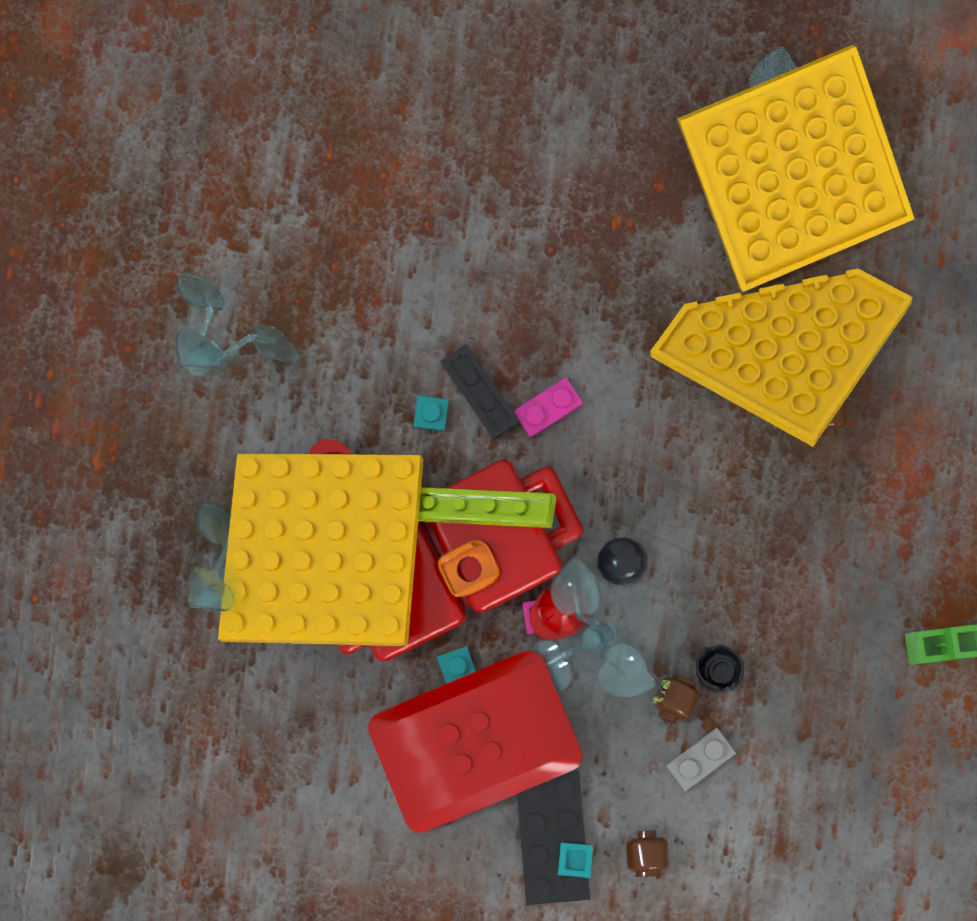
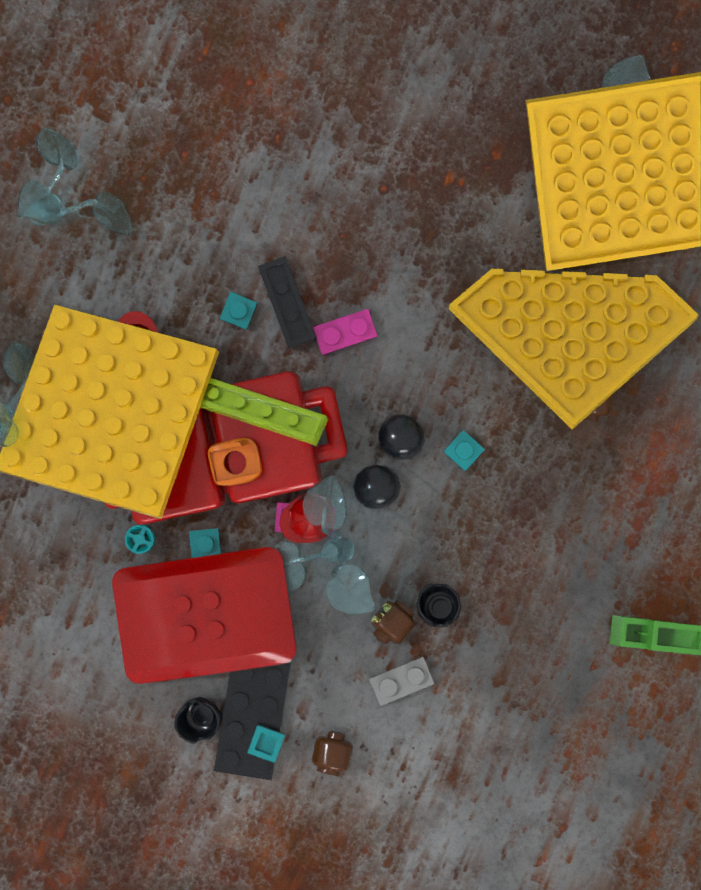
camera: 15 degrees right, 5 degrees up
none -> teal wheel [125,525,156,554]
none -> black hair [174,697,221,744]
none -> black hair [378,414,425,460]
none -> teal plate [443,430,485,471]

